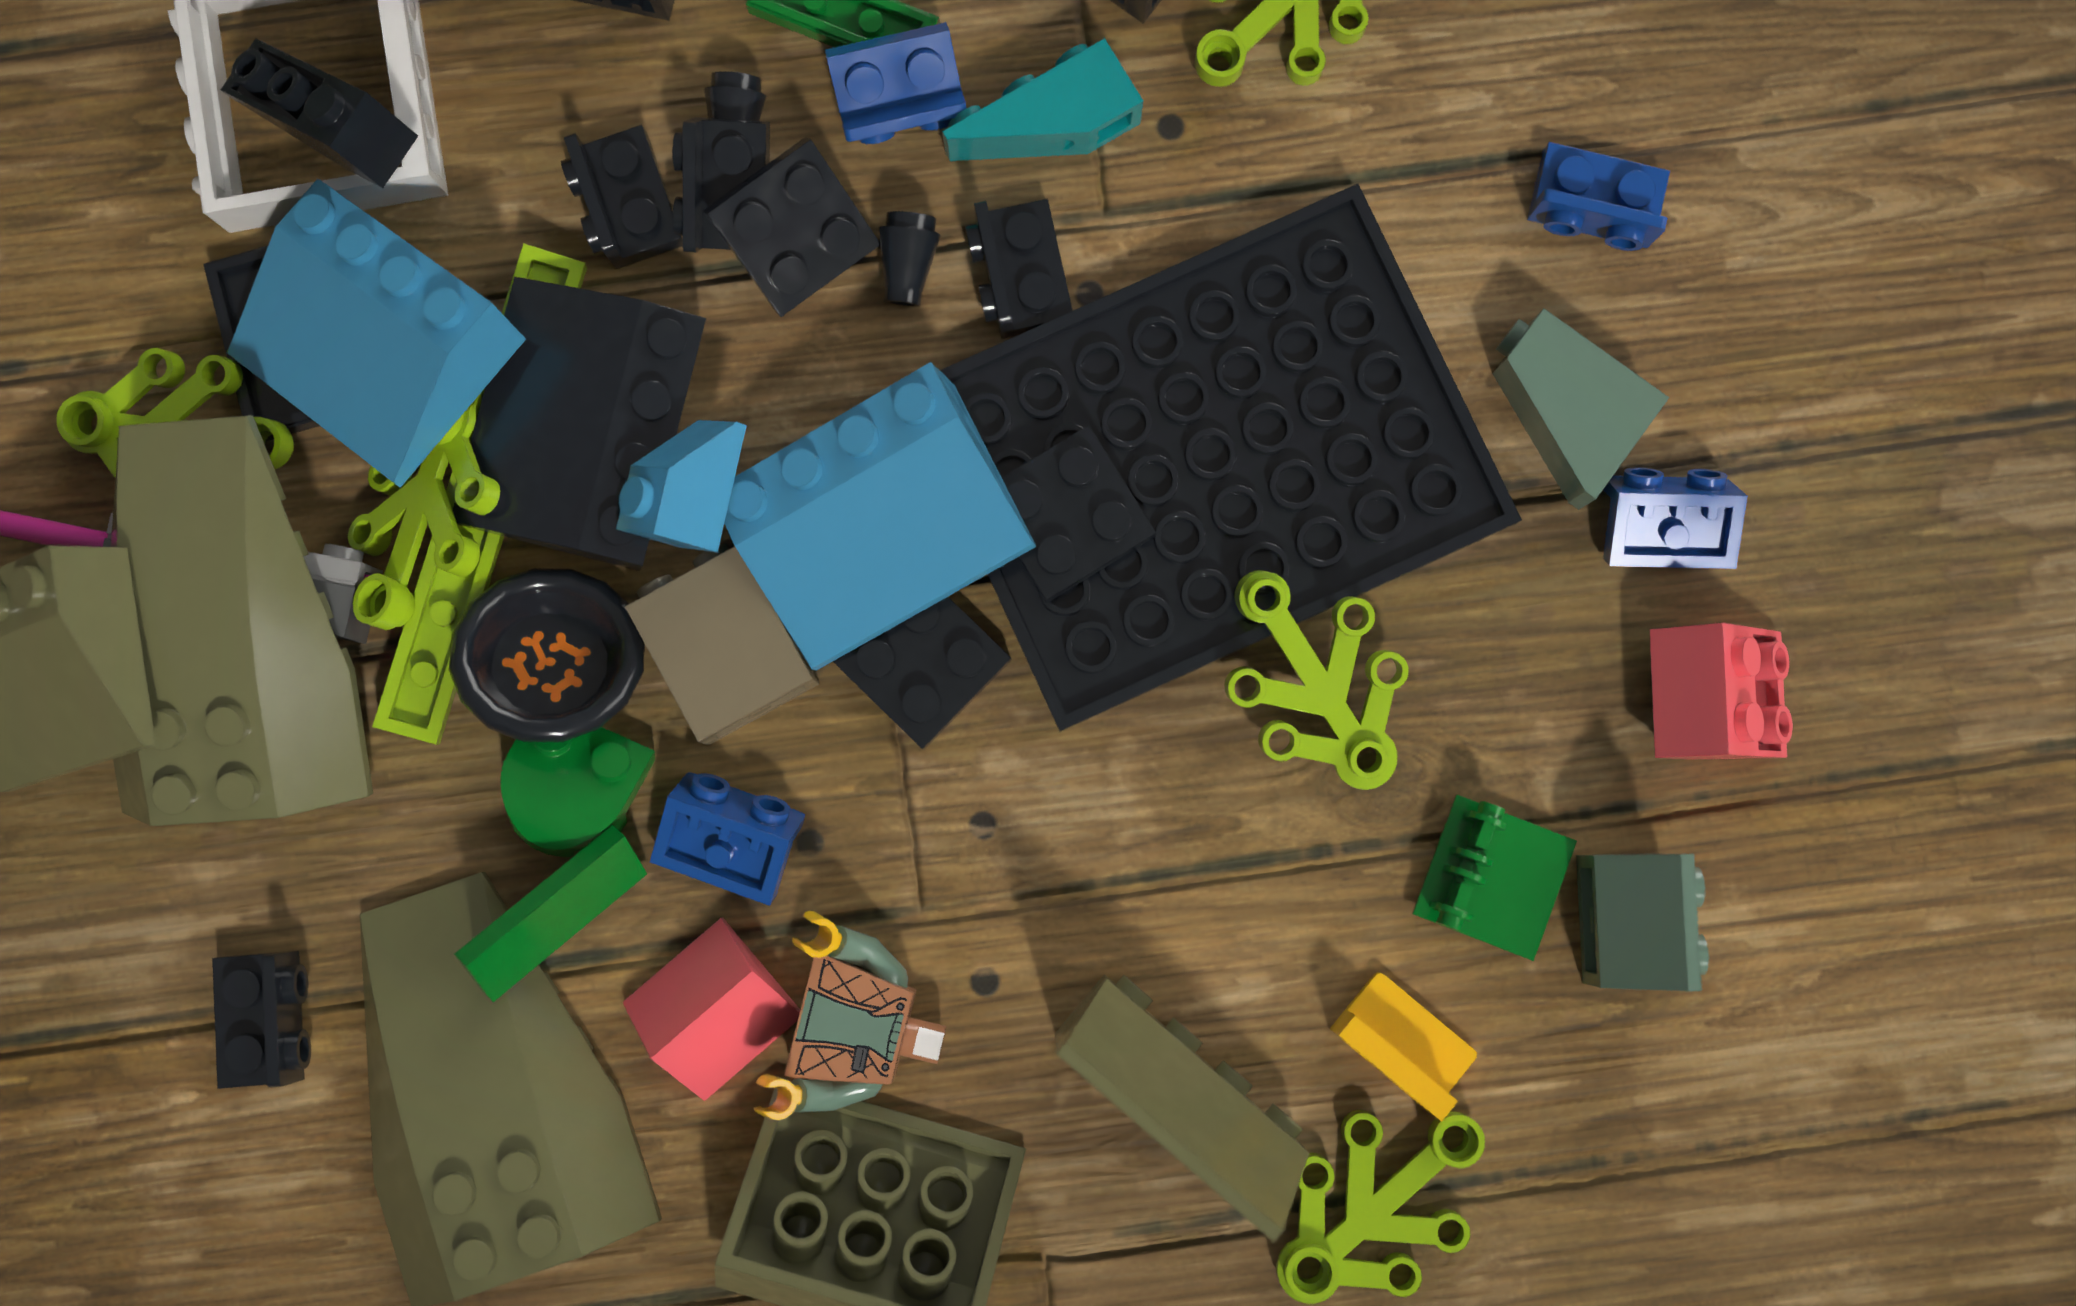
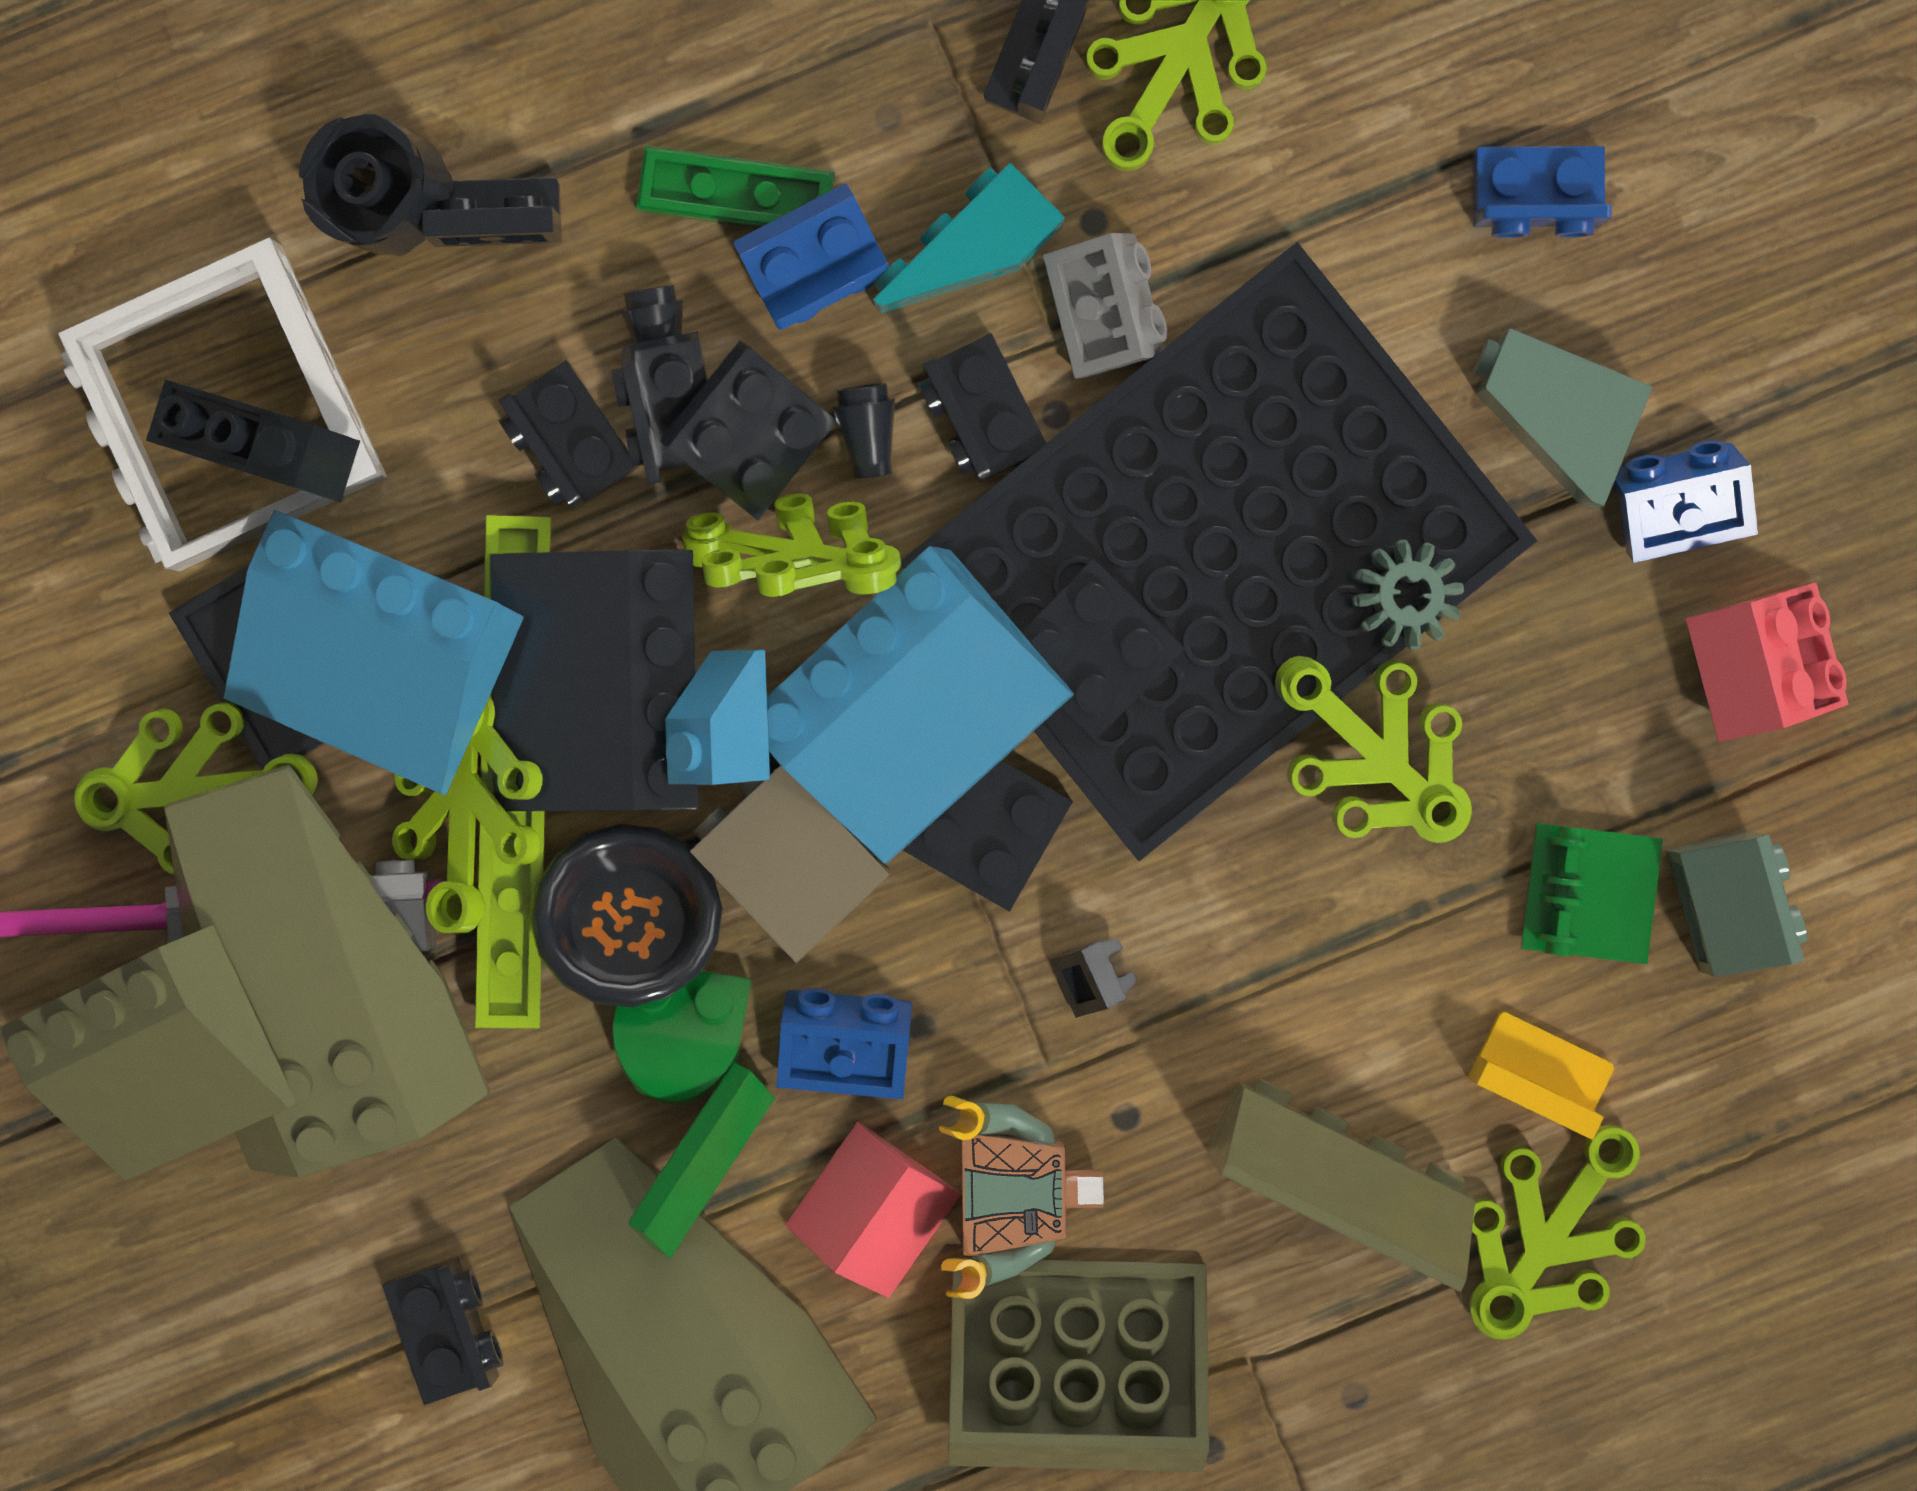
camera: 15 degrees left, 5 degrees up
none -> lime plant [682,493,901,597]
none -> light grey bracket [1043,233,1167,379]
none -> black tile [1049,939,1137,1018]
none -> sand green gear [1352,540,1464,650]

